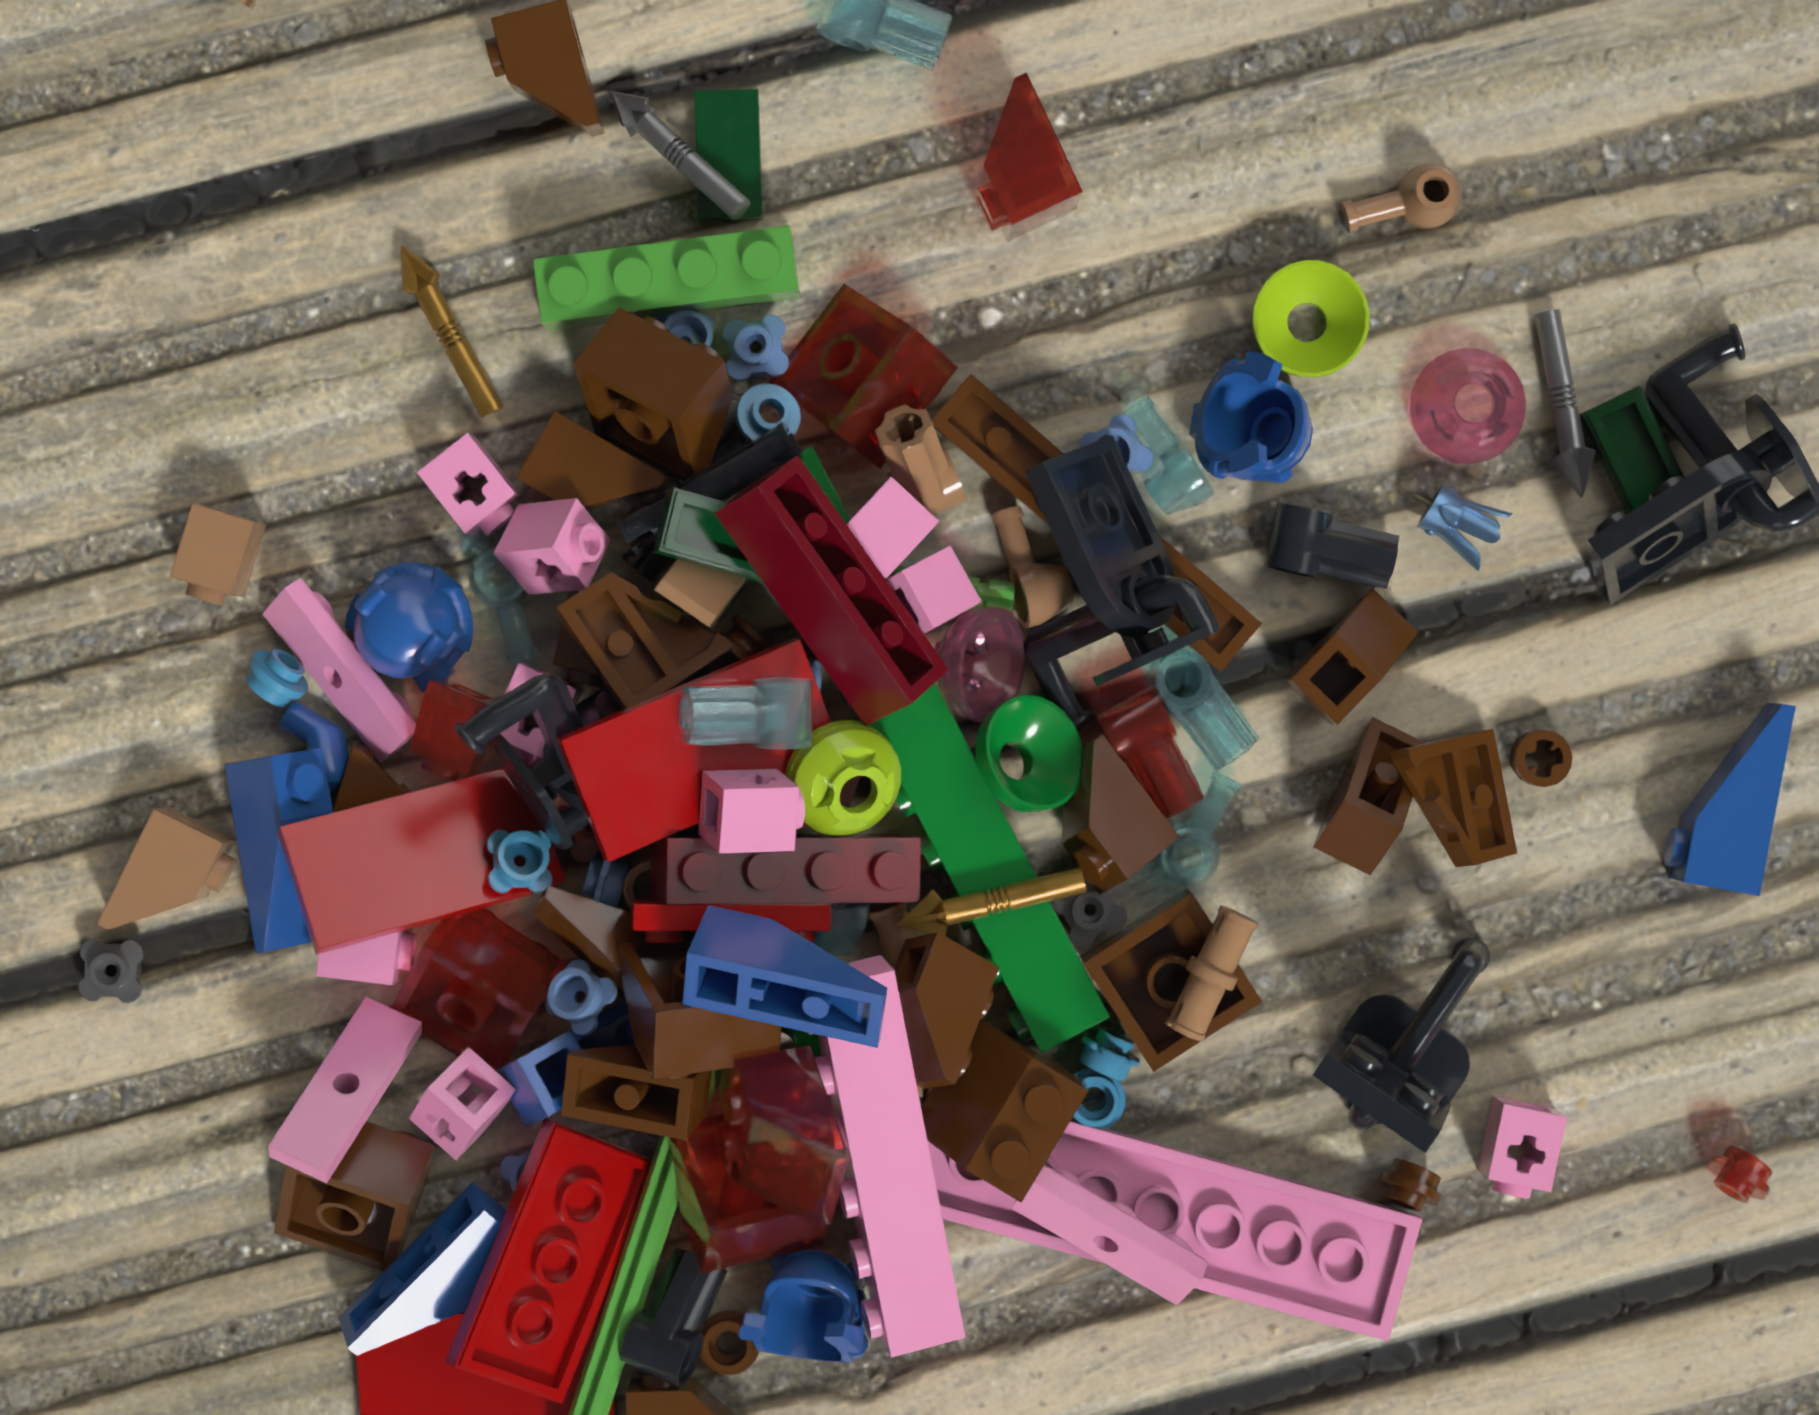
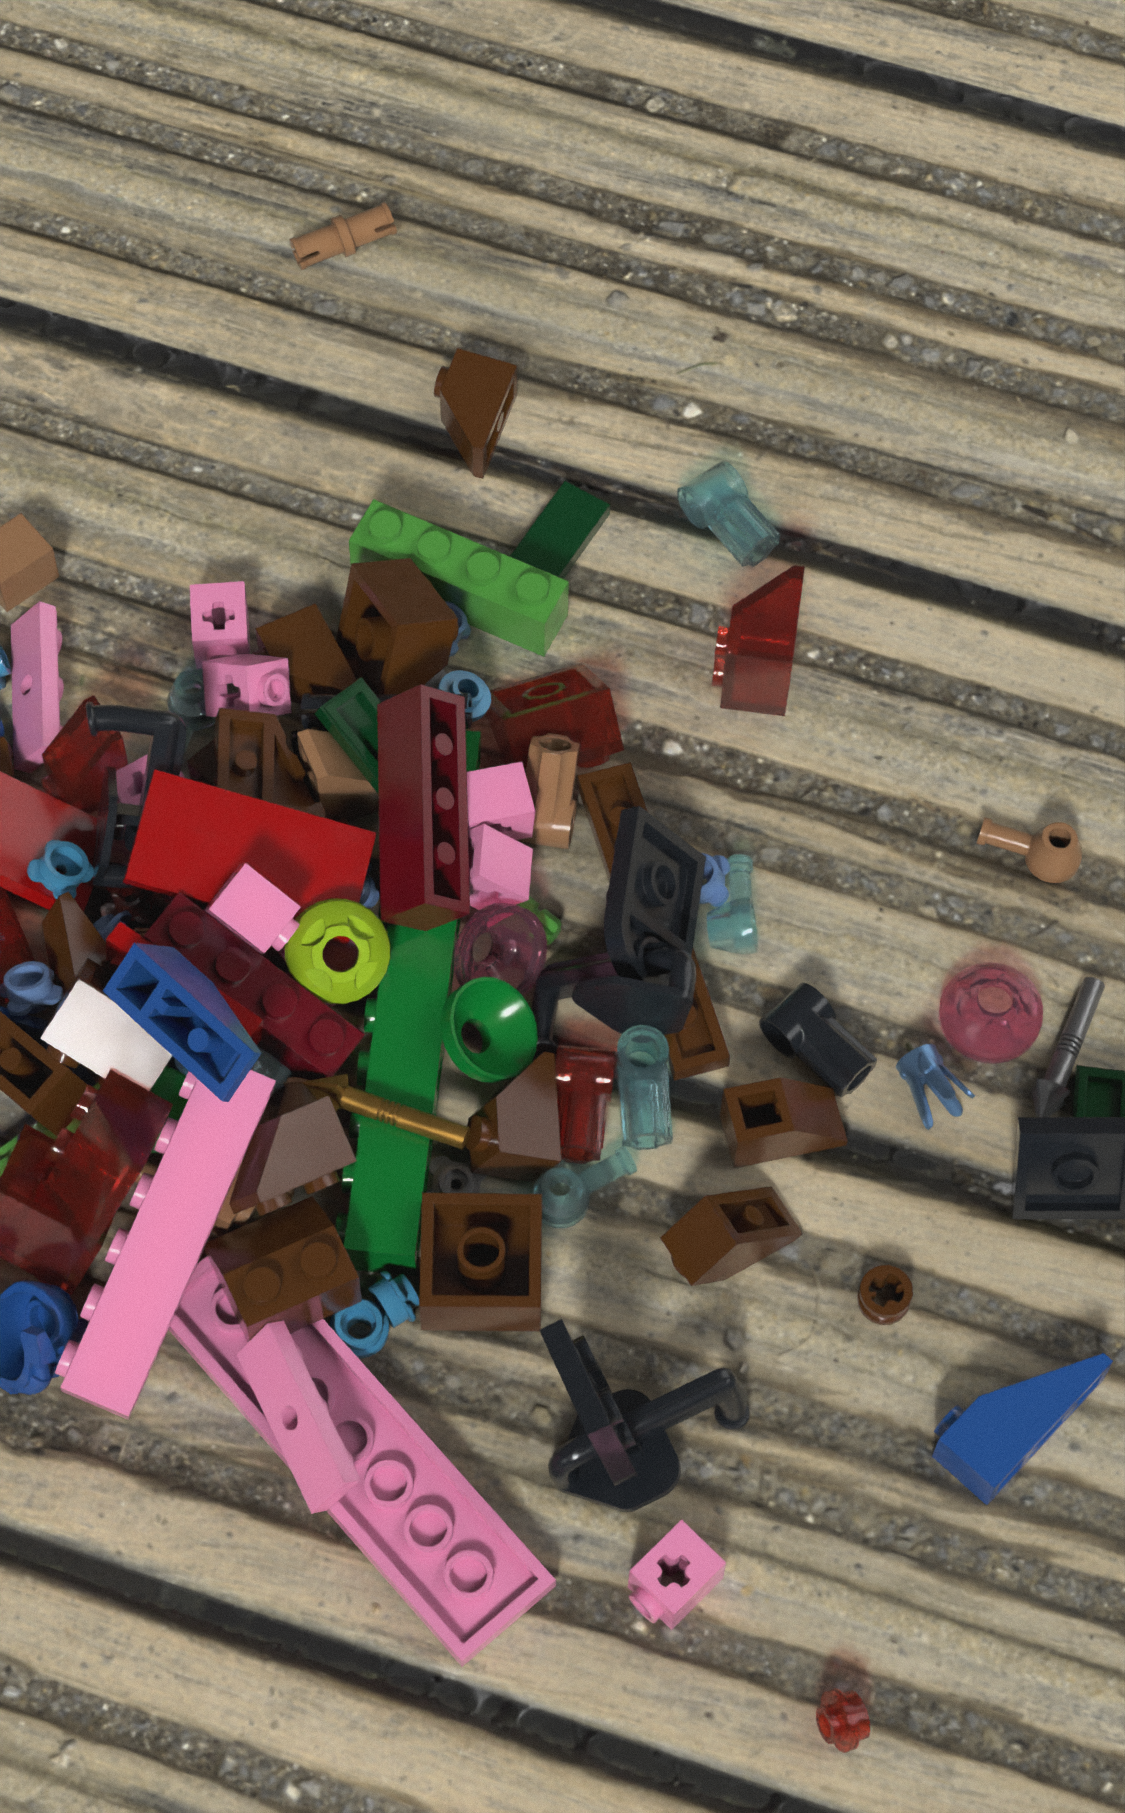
camera: 30 degrees right, 25 degrees down
blue helmet [344,562,474,692] -> none
pearl gold piece [400,245,504,418] -> none
flat silver piece [610,91,750,220] -> none
clear light blue piece [679,678,812,749] -> none
medium blue plate [723,314,789,381] -> none
medium nougat bar [991,506,1074,628] -> none
medium nougat pin [1165,905,1259,1041] -> none
blue helmet [1189,351,1313,483] -> none
lime piece [1252,260,1370,378] -> none
reddish brown plate [1378,1158,1441,1212] -> none
reddish brown wing [1390,729,1517,867] -> none

